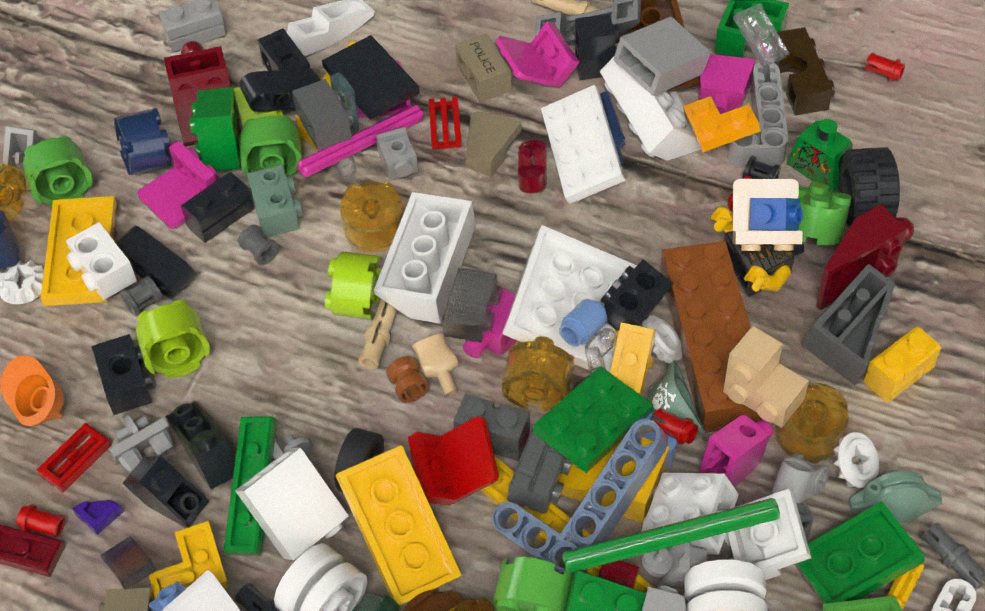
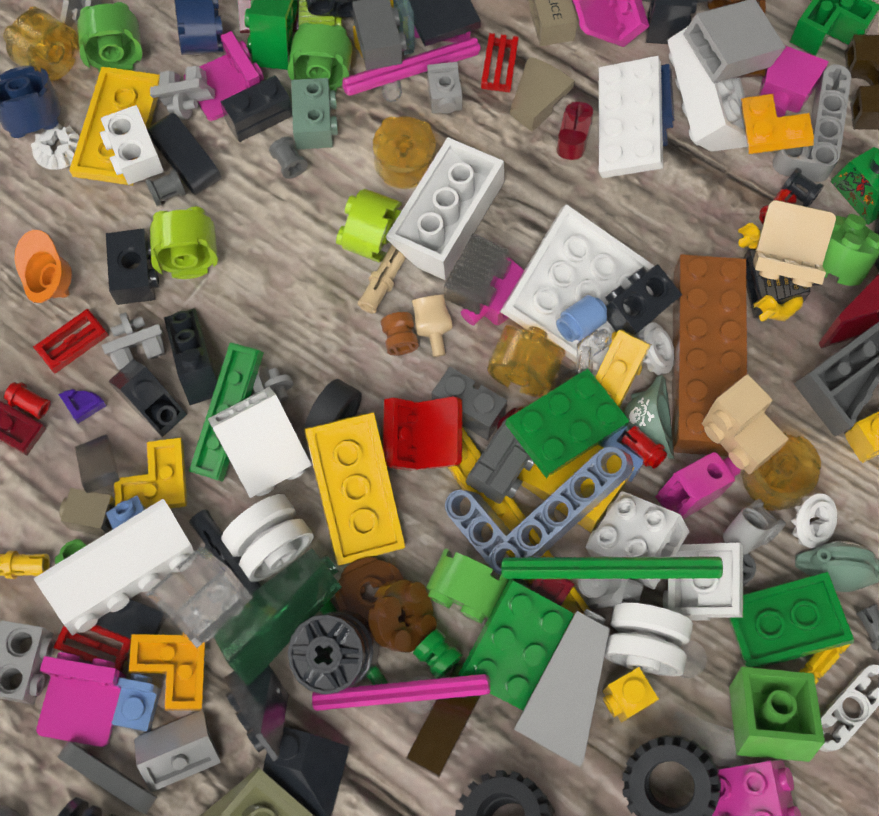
camera: 10 degrees right, 15 degrees up
clear plate [733,4,790,68] -> none
bracket [750,198,803,231] -> none
none -> light grey hips [150,66,215,120]

